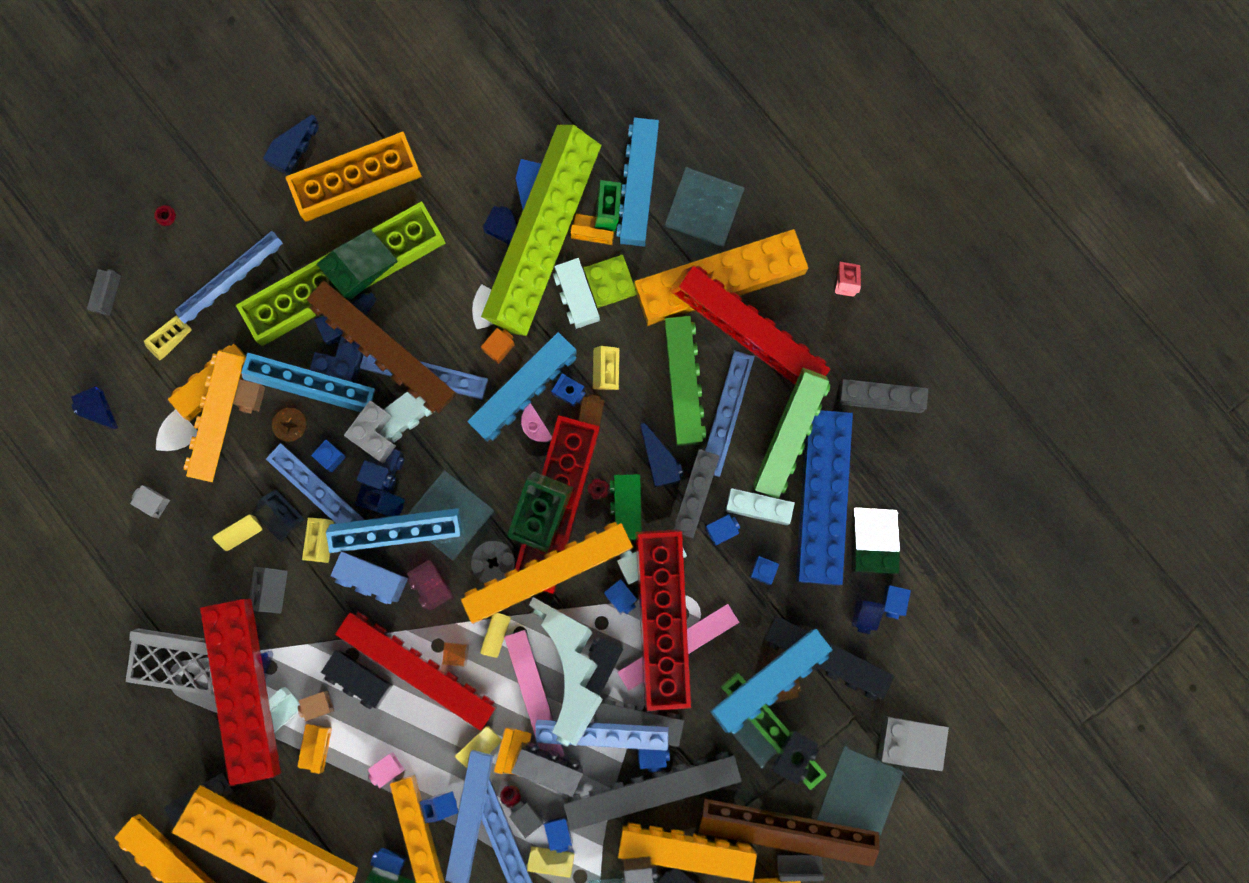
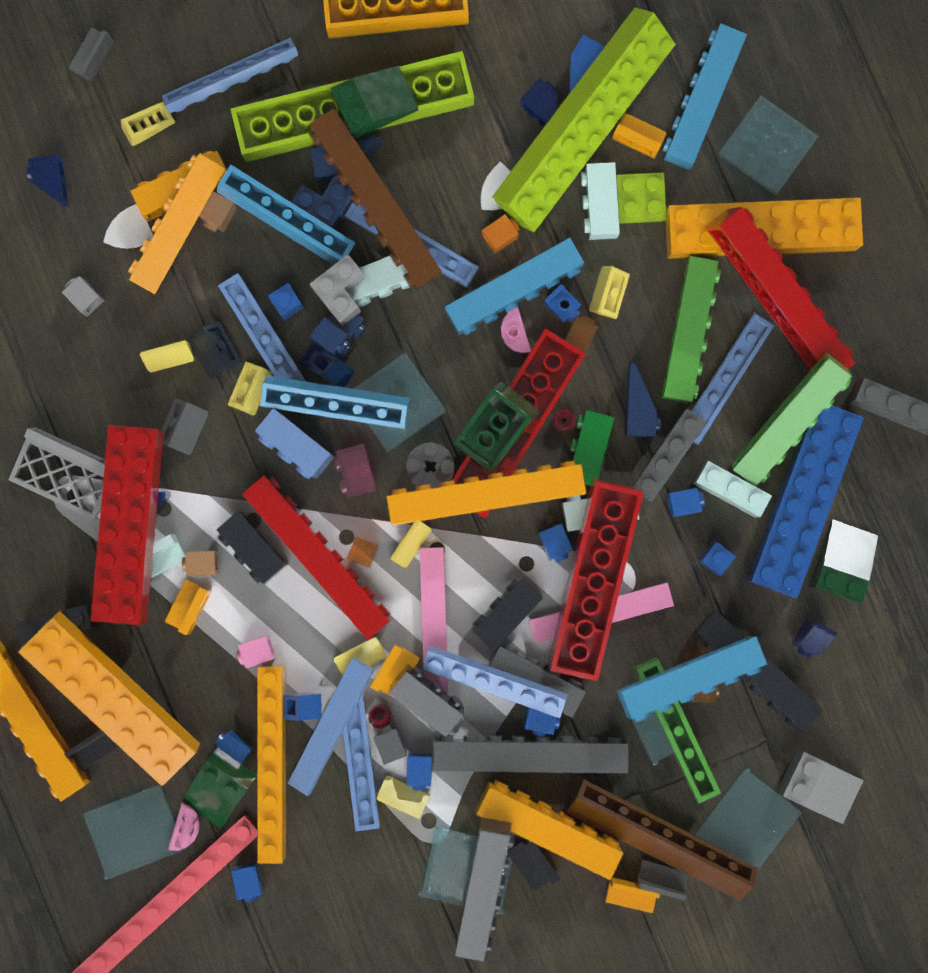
camera: 20 degrees right, 5 degrees up
clear orange gear [272,408,307,442] -> none
light aqua arch [529,597,603,747] -> none
green brick [594,180,621,232] -> none
black brick [771,729,819,785] -> none
coral slope [835,262,861,296] -> none
blue brick [881,585,911,619] -> none

